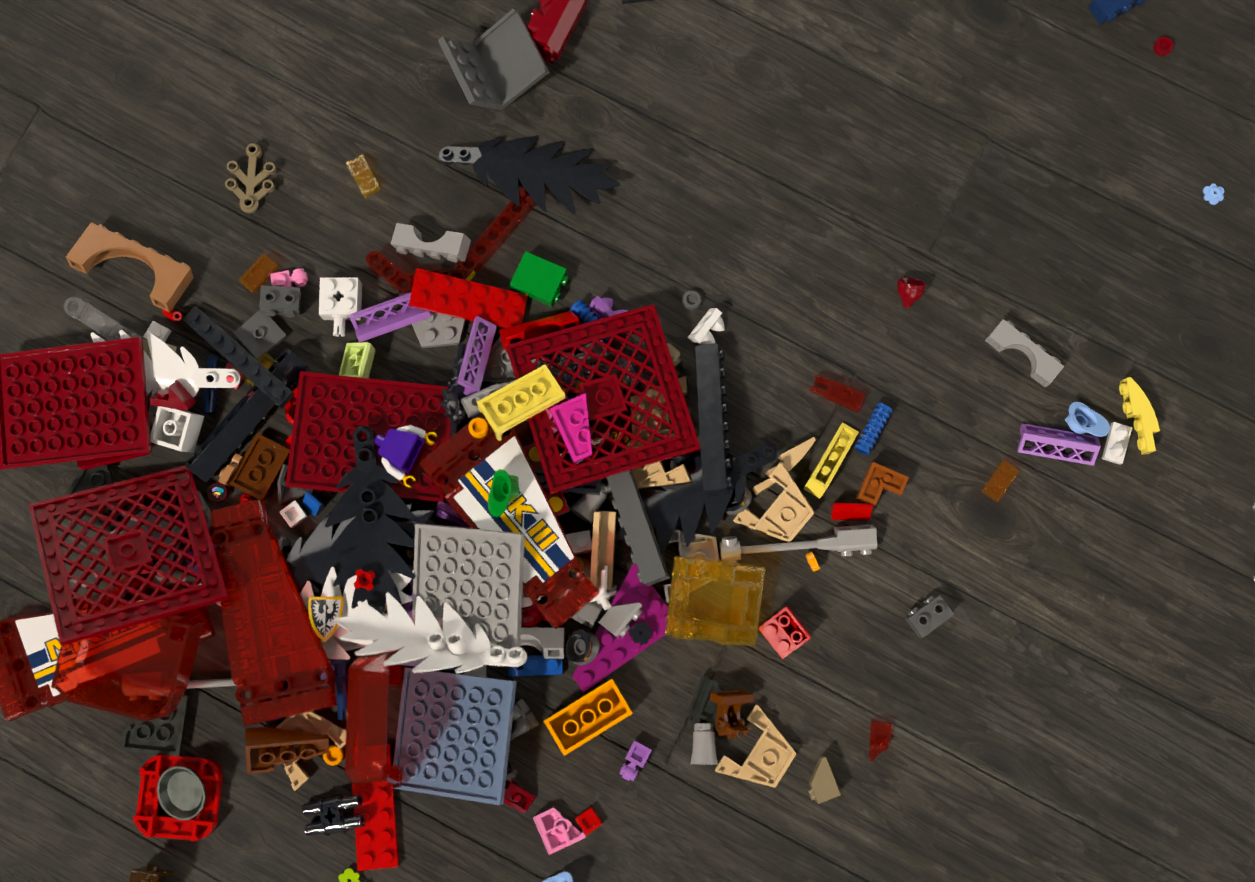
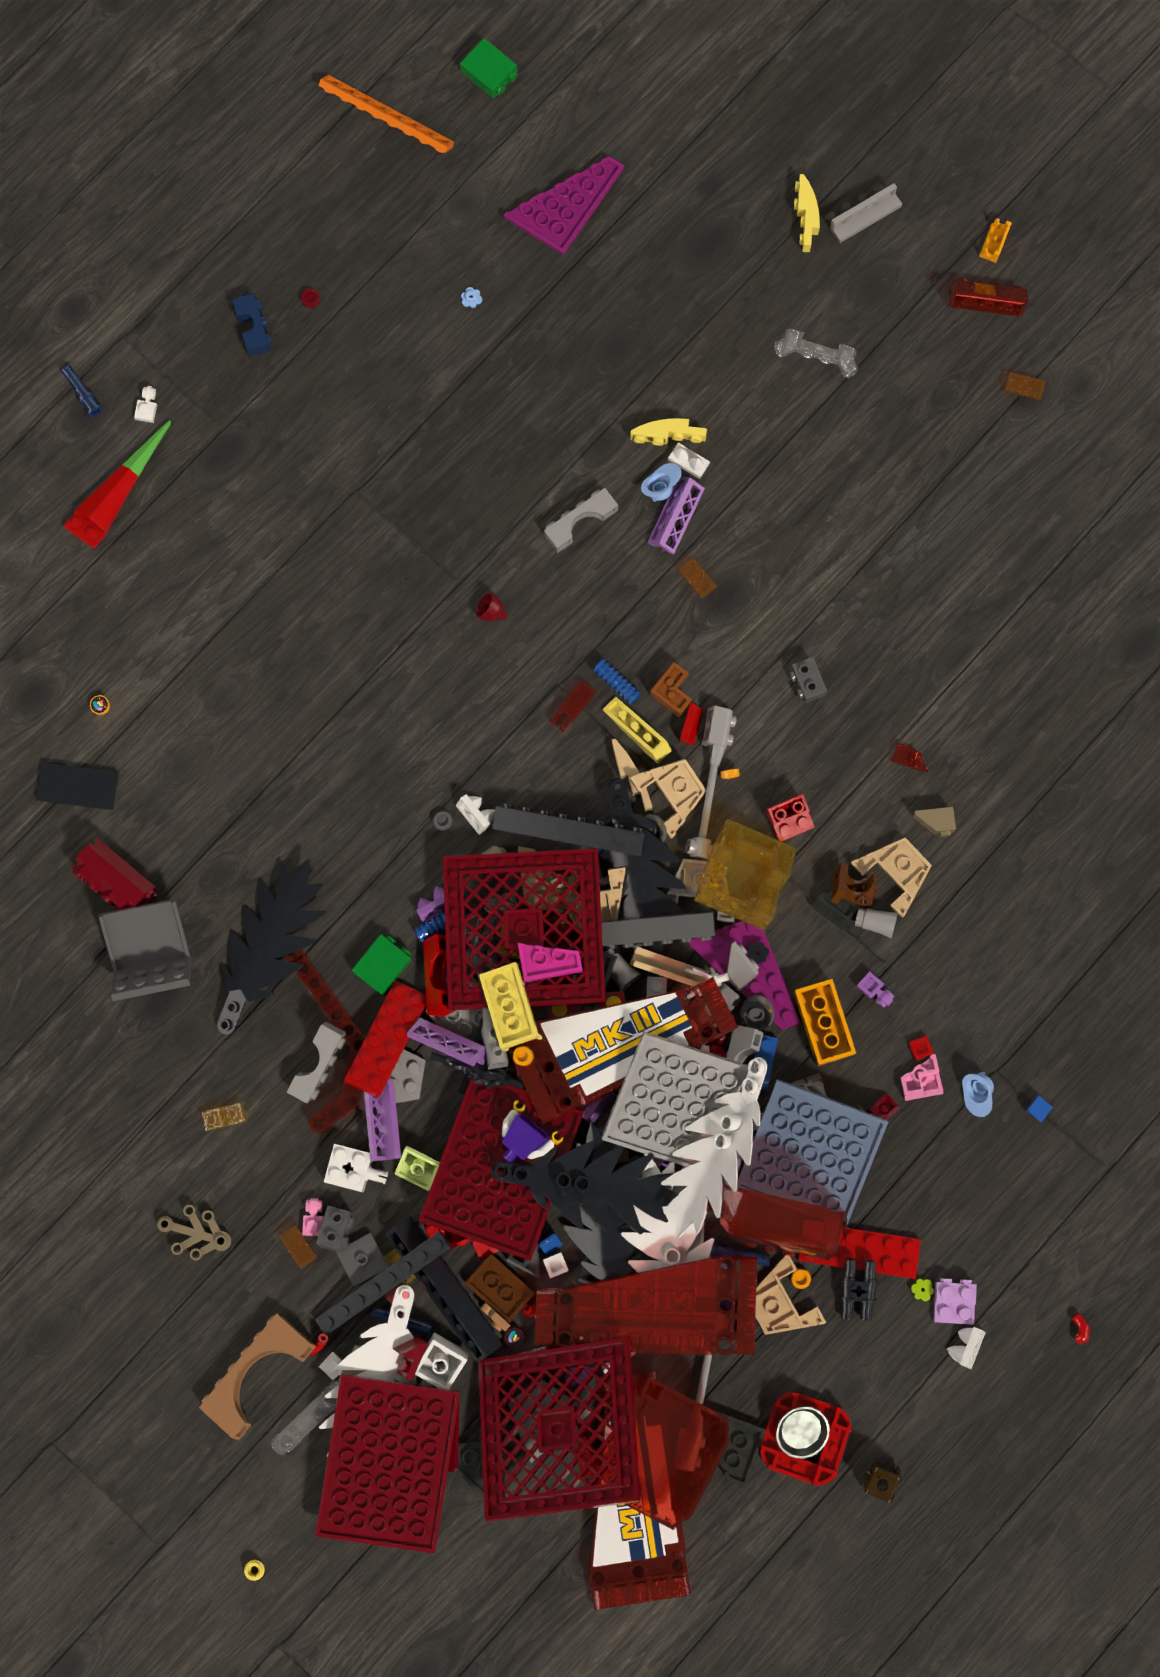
camera: 75 degrees left, 0 degrees up
reddish brown wedge [245,727,329,774] -> none
shield [307,596,343,643] -> none
red plate [354,569,375,591] -> none
green piece [488,469,519,517] -> none

